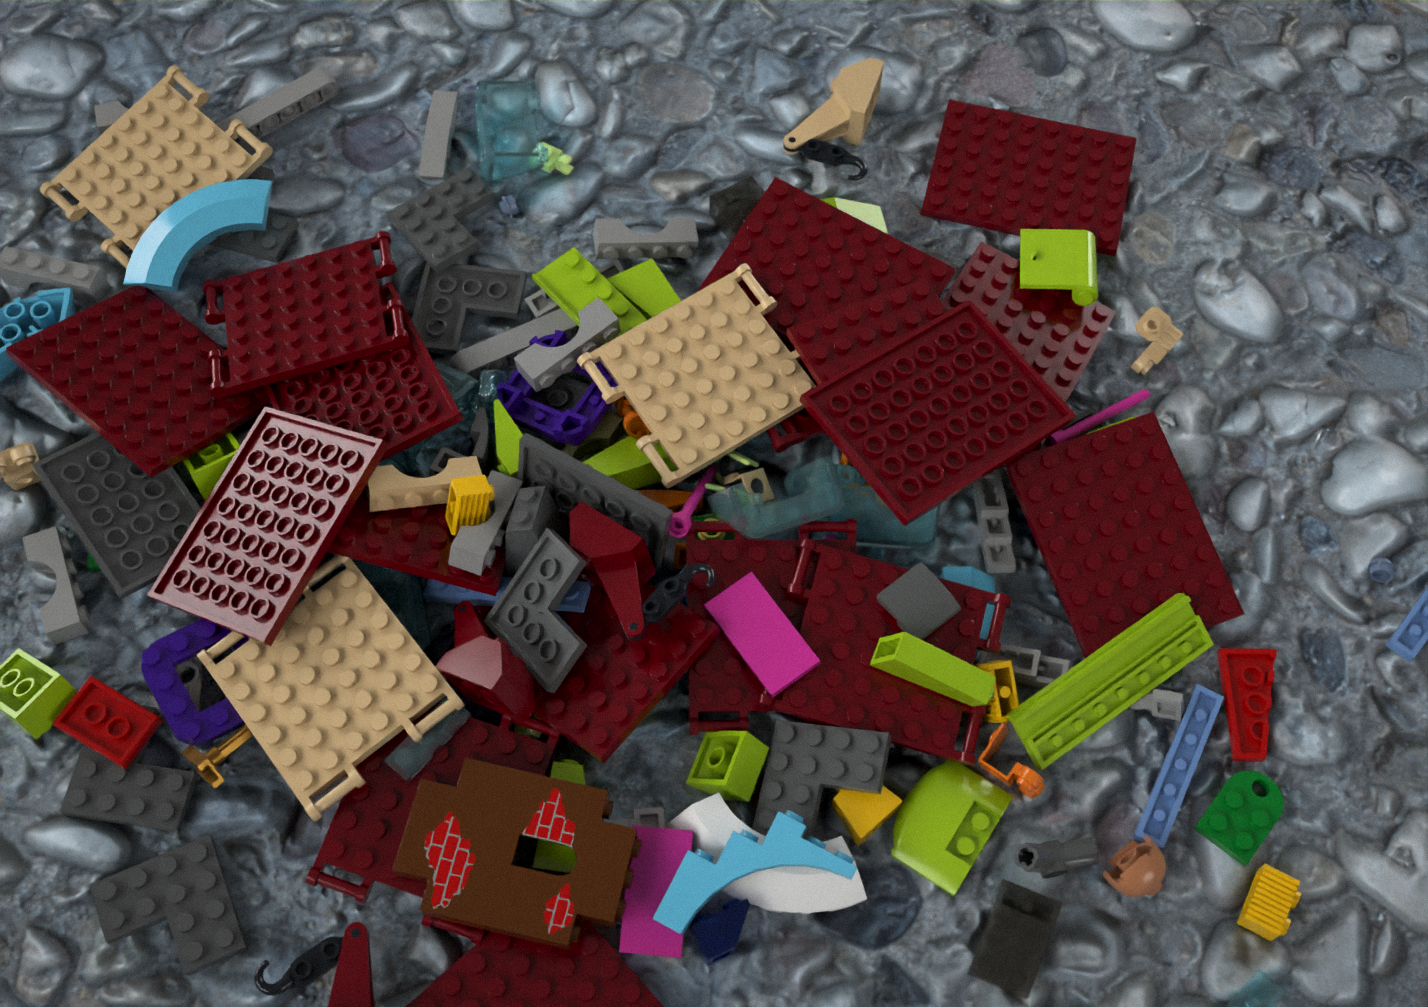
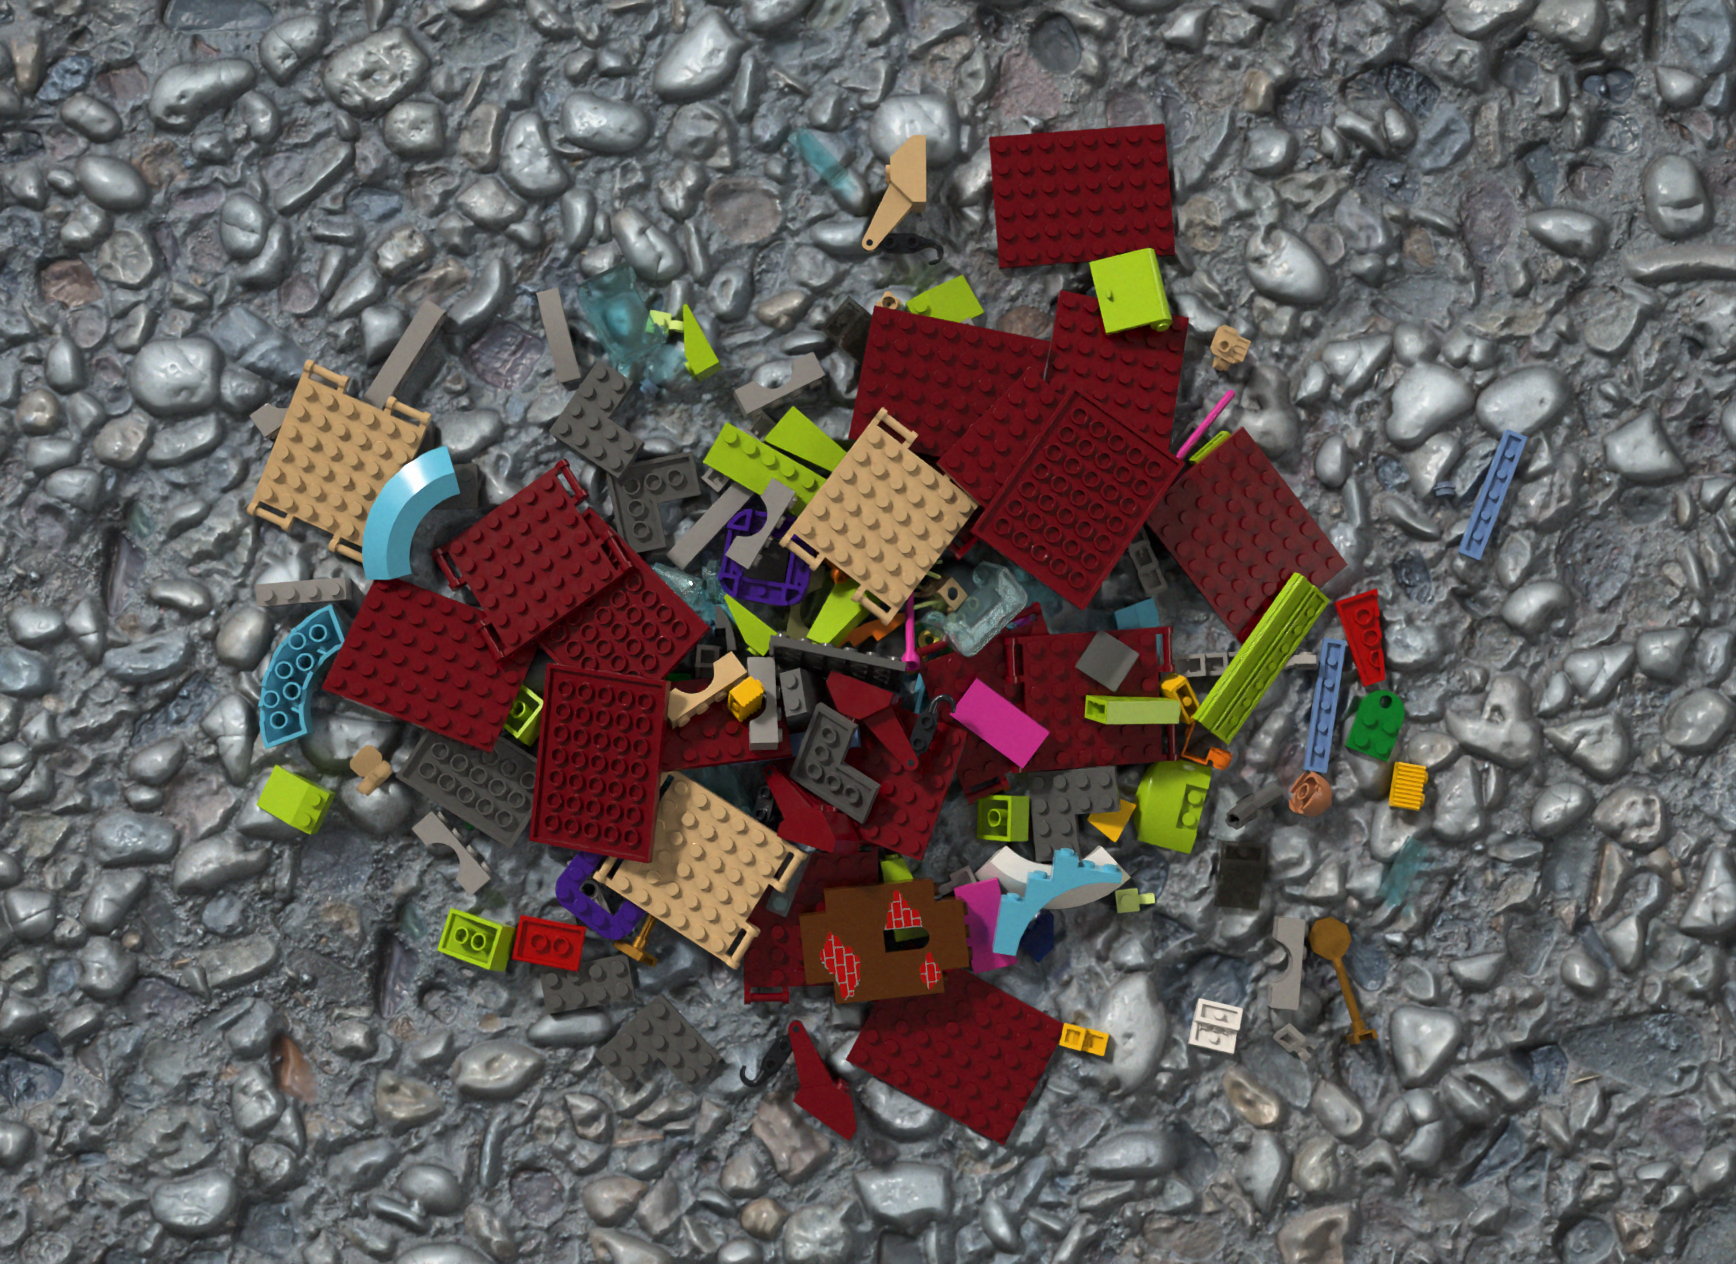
camera: 15 degrees left, 25 degrees up
none -> lime slope [683,303,722,382]
none -> clear light blue plate [787,124,848,189]
none -> yellowish green plate [1115,888,1155,913]

